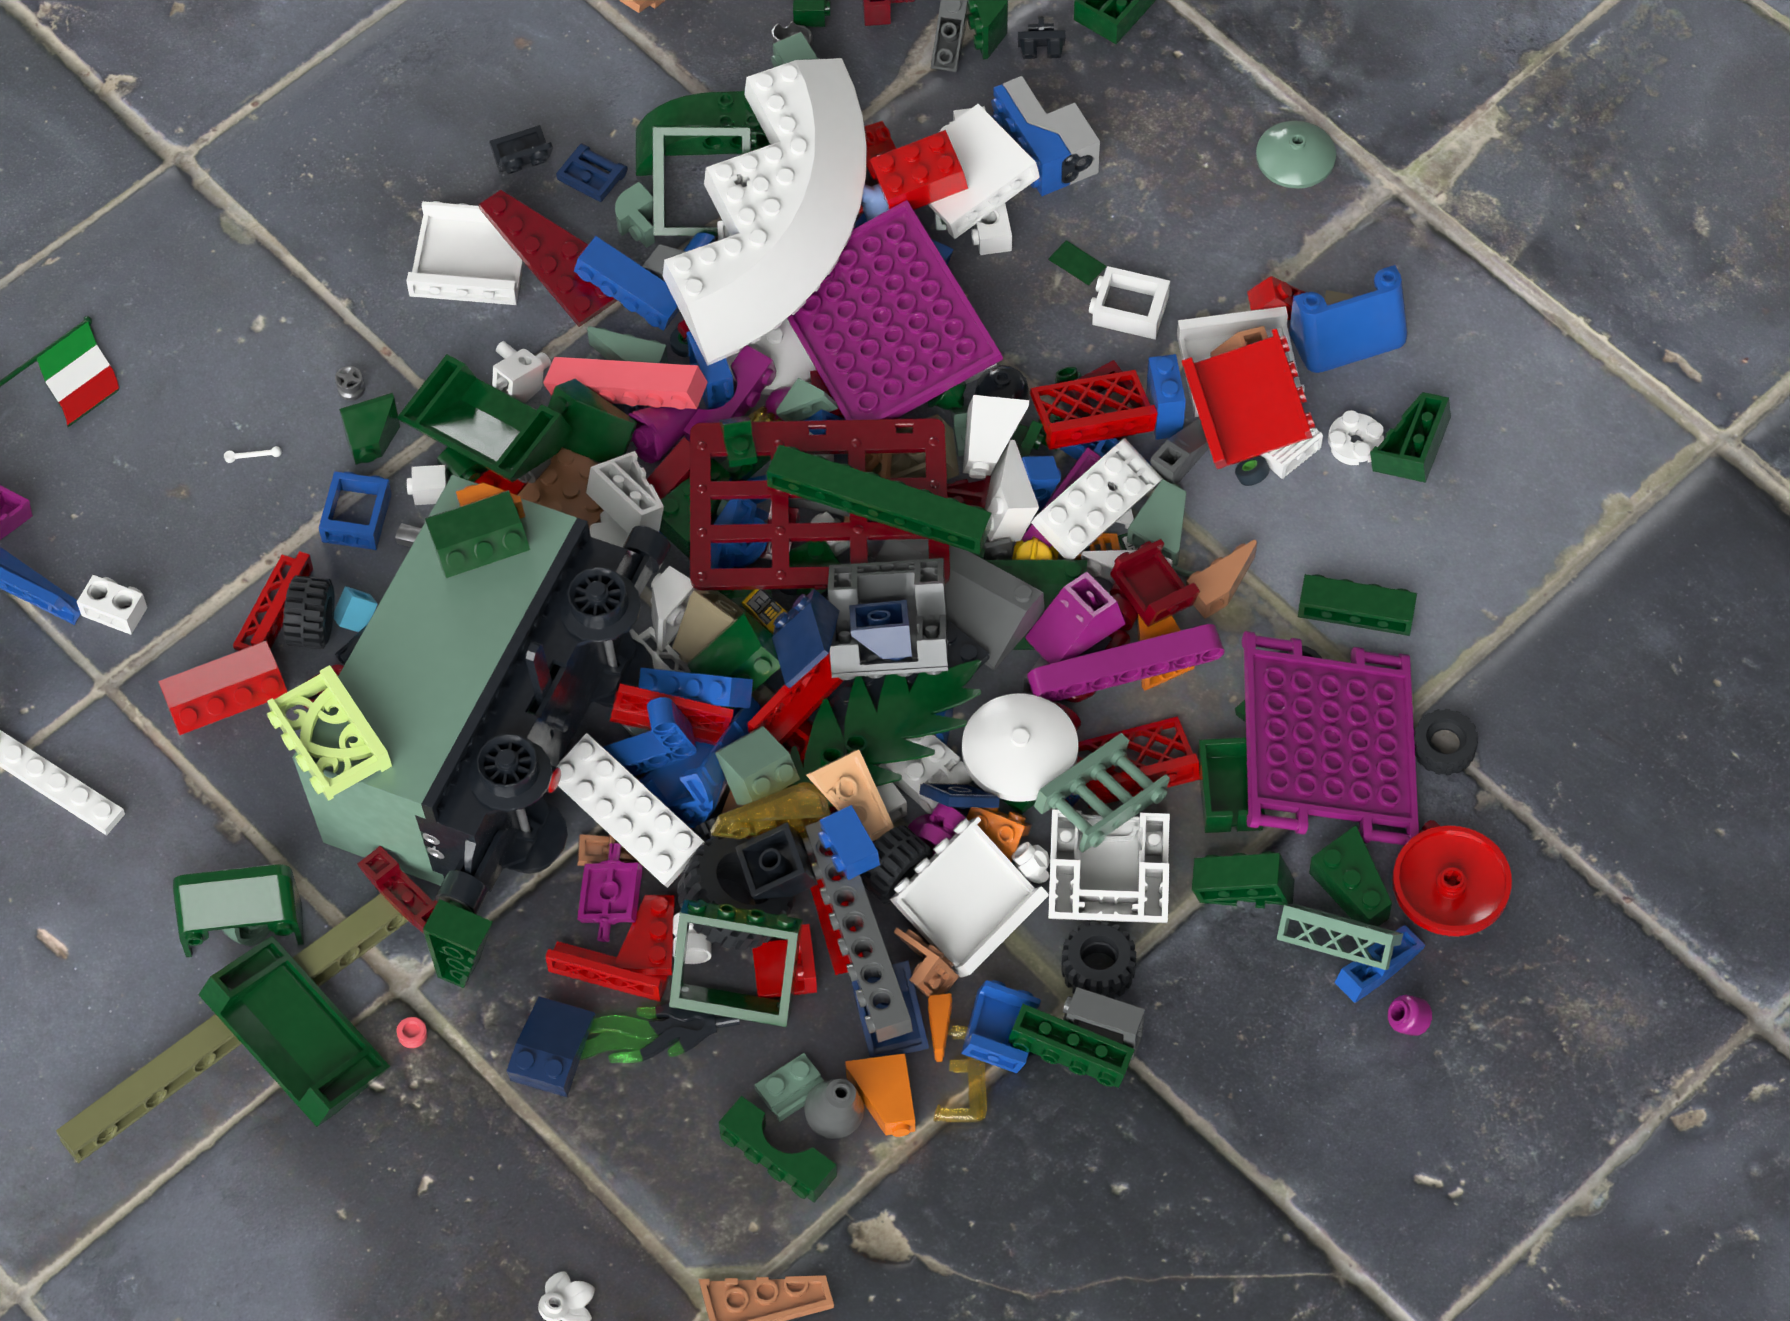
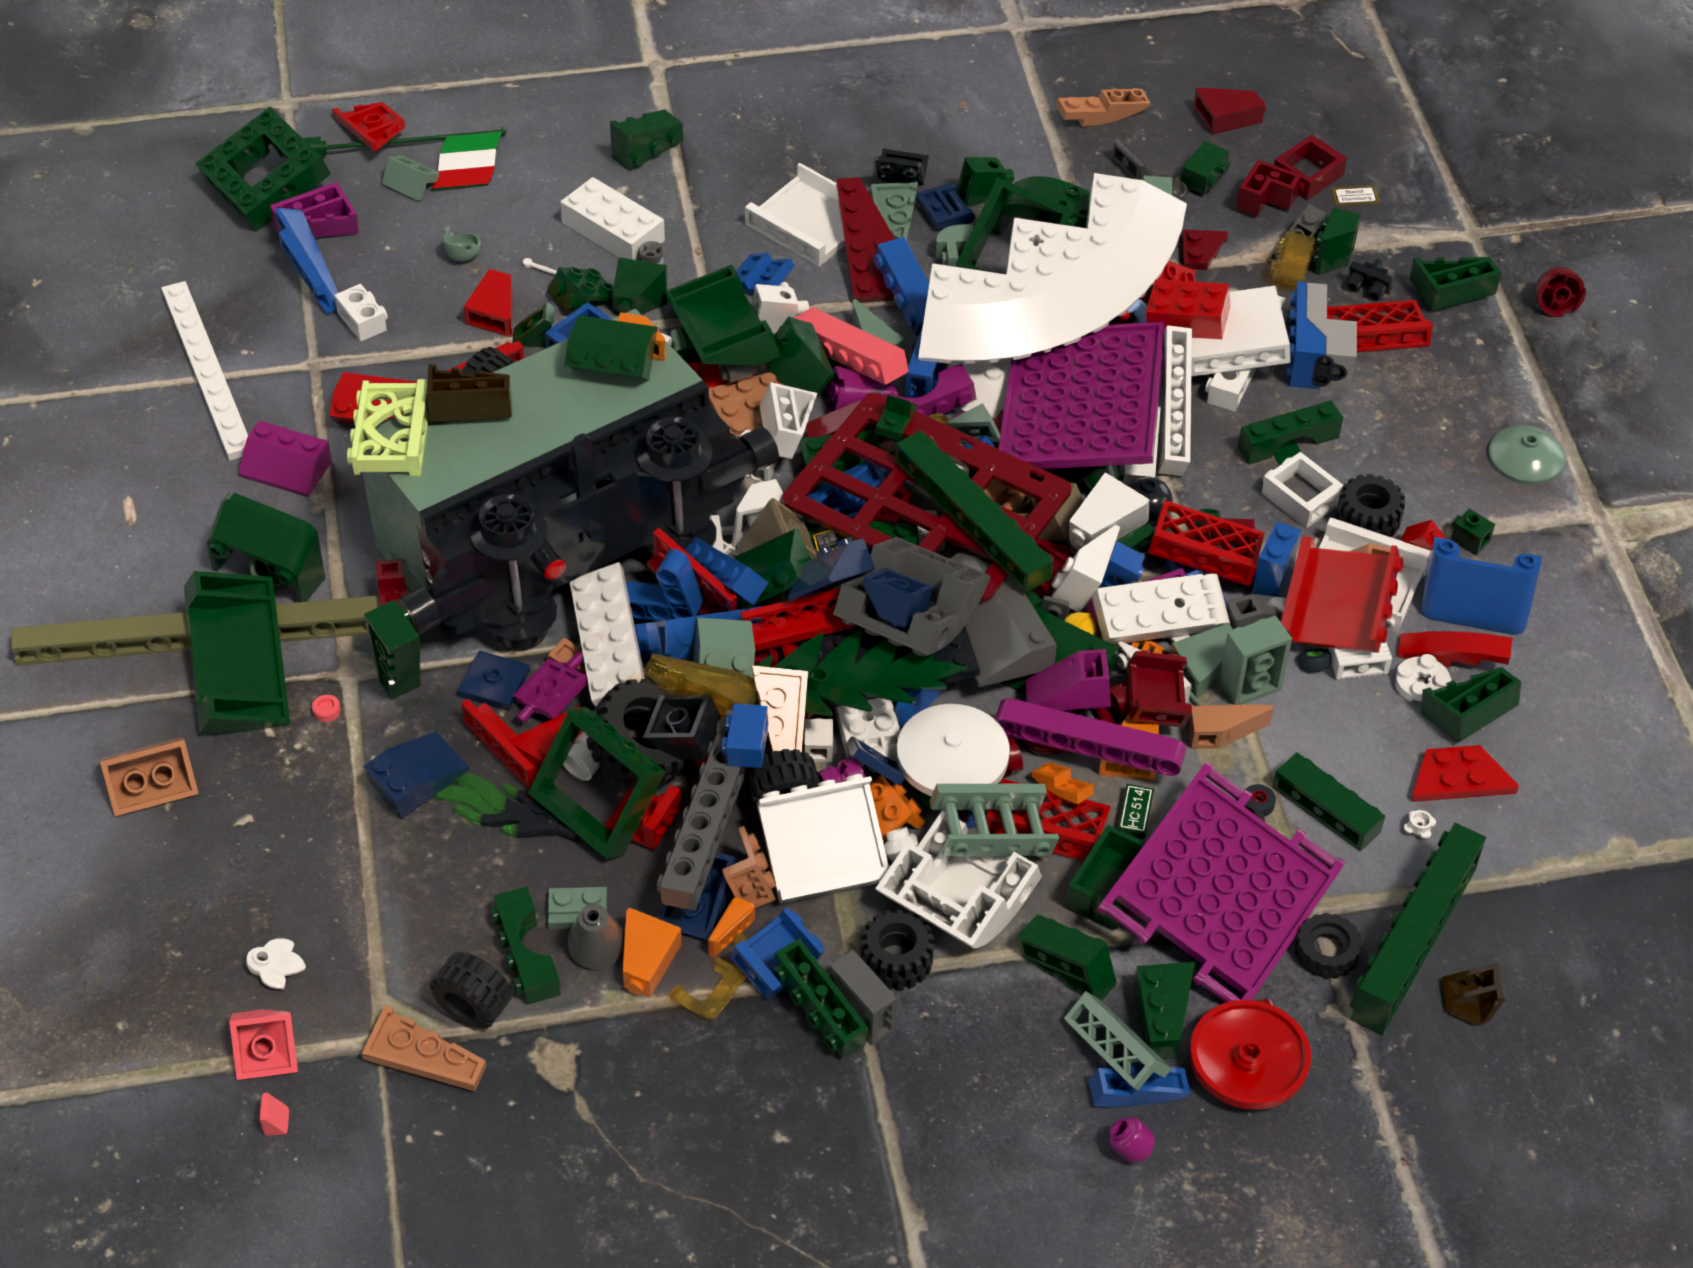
camera: 30 degrees right, 10 degrees down
none -> nougat slope [99,737,199,816]
none -> magenta slope [238,420,332,497]
none -> sand green panel [382,155,439,201]
none -> dark brown wedge [426,364,512,422]
none -> black tyre [430,952,513,1029]
none -> sand green hair [442,230,482,262]
none -> dark blue plate [458,650,530,710]
none -> red slope [464,269,513,337]
none -> dark green slope [513,302,554,347]
none -> dark green bracket [547,267,614,315]
none -> white brick [560,177,665,261]
none -> dark green wedge [610,109,683,172]
none -> blue slope [736,252,795,295]
none -> sand green wing [871,182,918,241]
none -> dark green torso [957,157,1014,207]
none -> orange slope [1032,762,1094,804]
none -> flat silver slope [1112,138,1152,180]
none -> dark green tile [1118,784,1154,839]
none -> white brick [1158,326,1192,476]
none -> dark red wing [1181,229,1228,270]
none -> sand green brick [1218,615,1292,705]
none -> dark green arch [1238,400,1344,465]
none -> black wheel [1244,784,1276,817]
none -> clear yellow brick [1270,231,1315,289]
none -> red fence [1327,300,1433,352]
none -> black tyre [1336,474,1405,537]
none -> dark green brick [1349,823,1486,1036]
none -> red slope [1397,631,1513,668]
none -> white plate [1404,810,1436,839]
none -> red wing [1411,745,1519,802]
none -> dark brown slope [1442,963,1505,1025]
none -> dark green brick [1450,509,1495,556]

